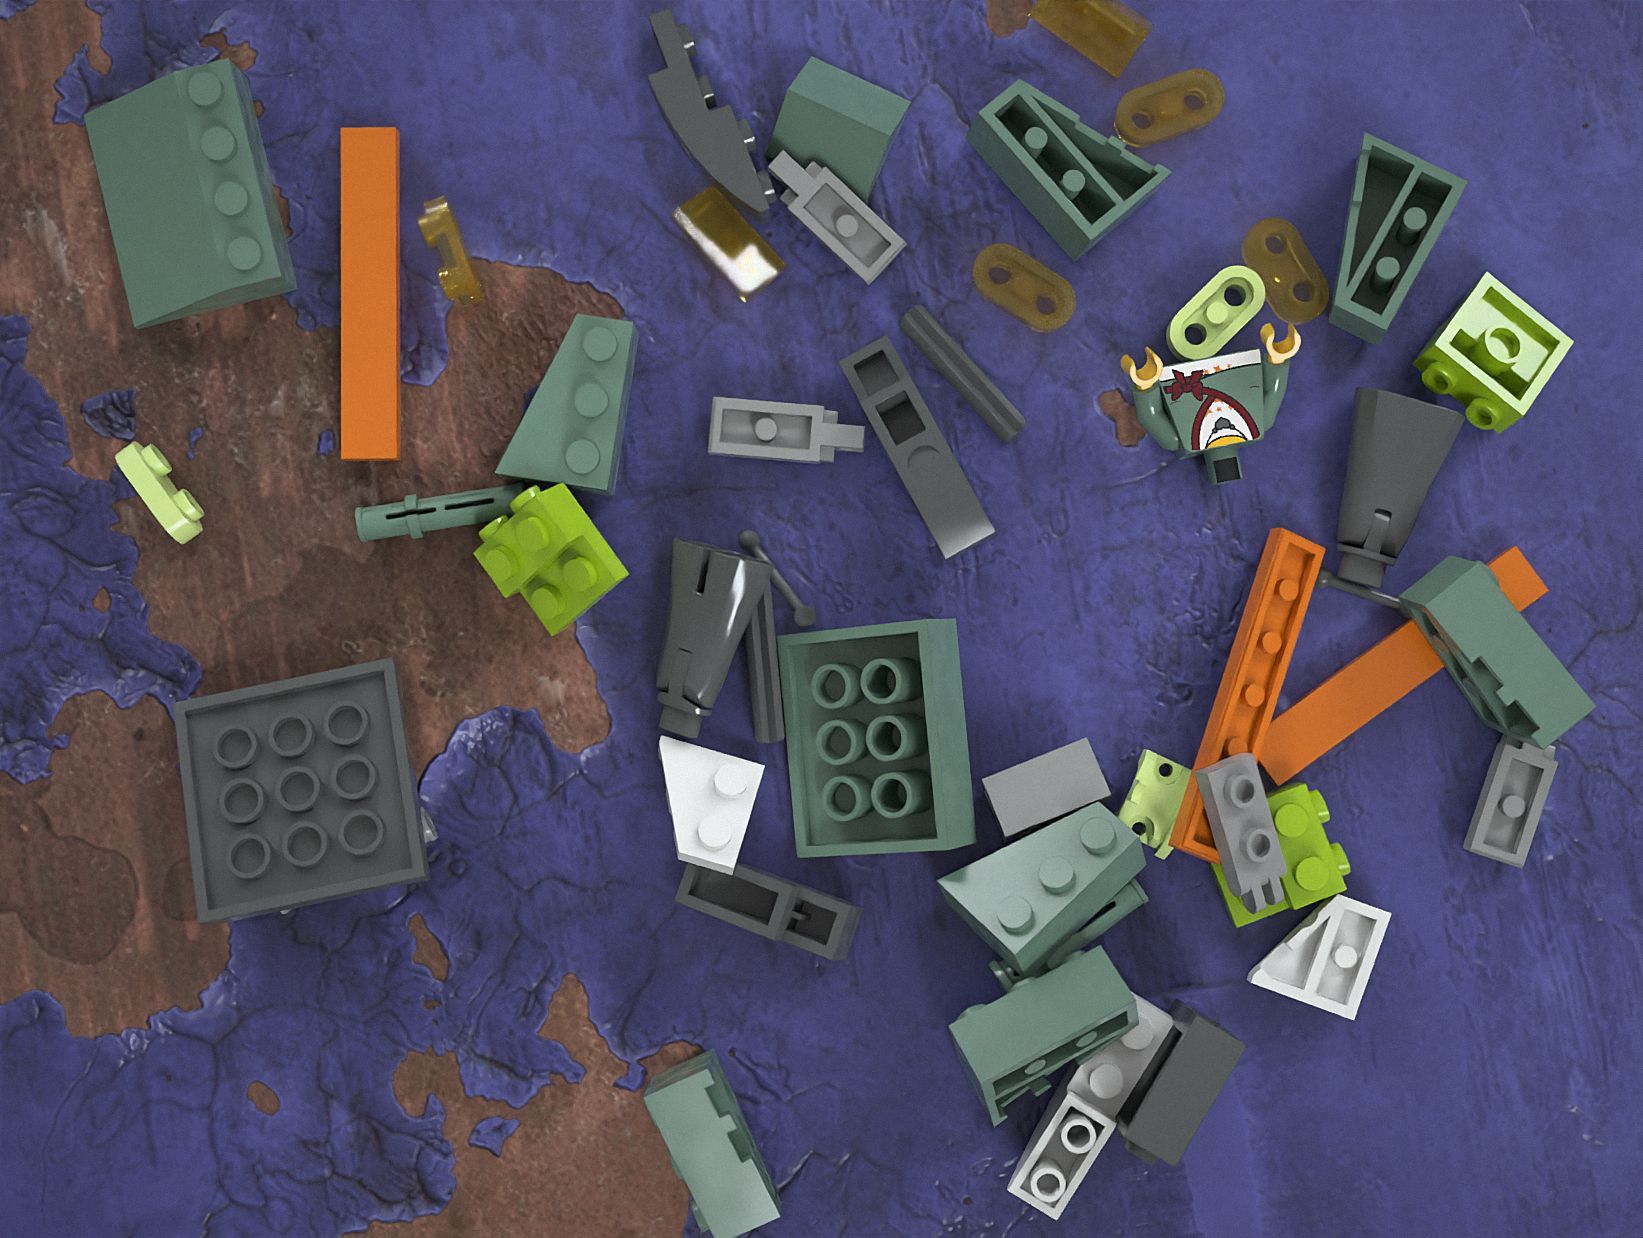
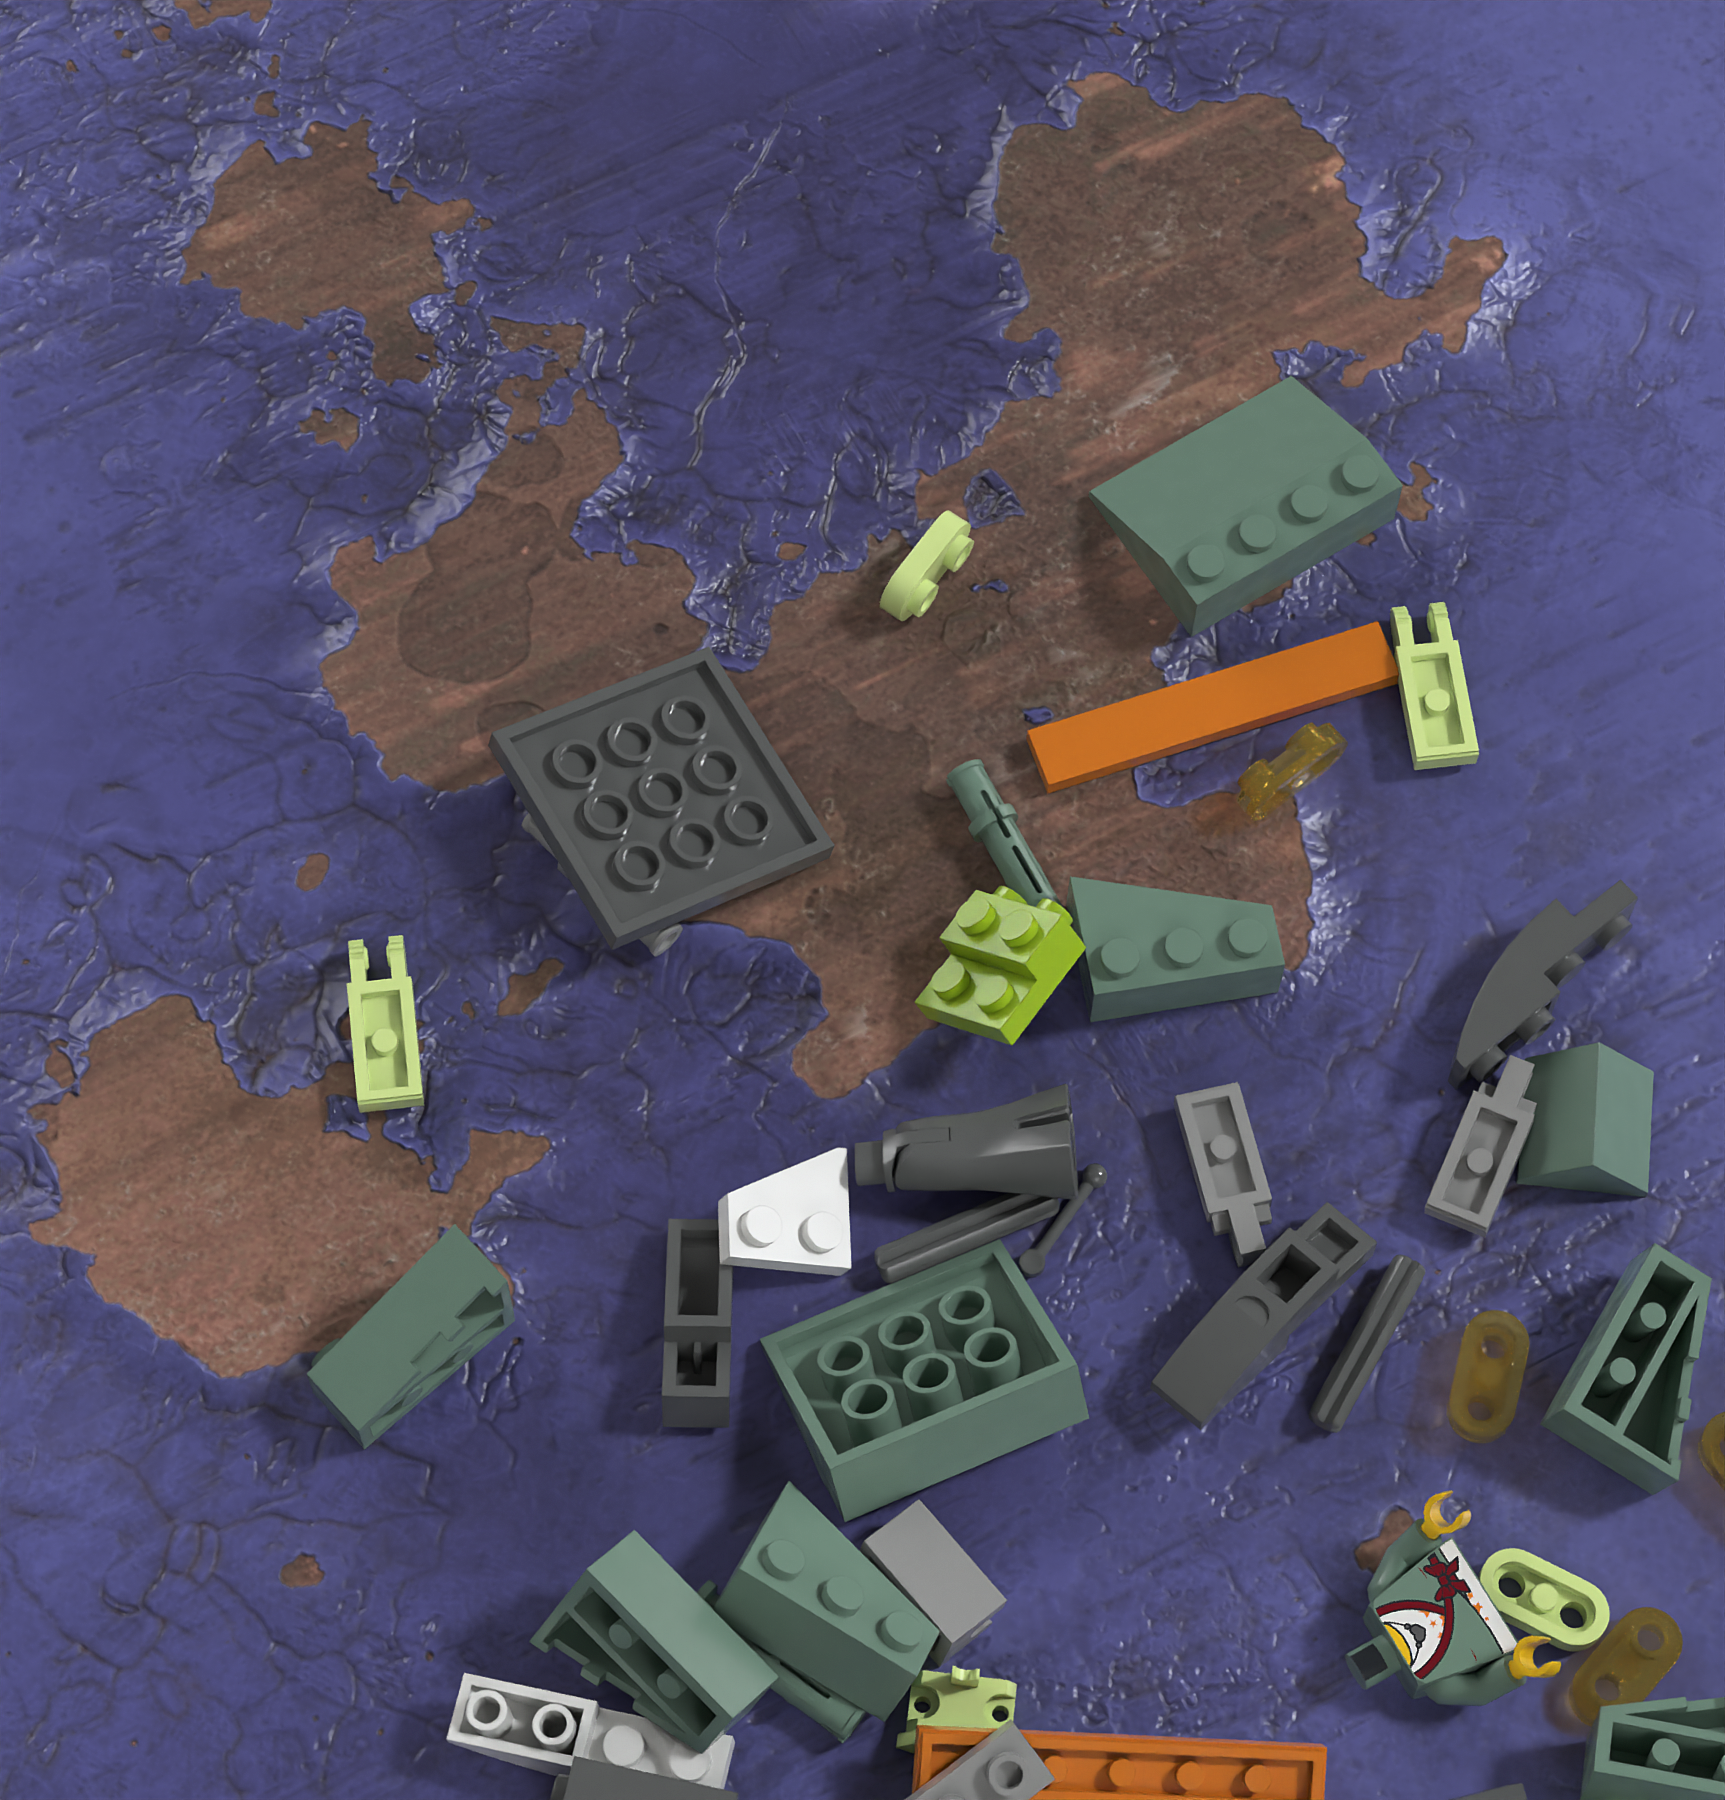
camera: 70 degrees right, 20 degrees down
clear yellow slope [670,185,787,304] -> none
none -> yellowish green hinge [347,935,424,1113]
none -> yellowish green hinge [1390,602,1479,770]

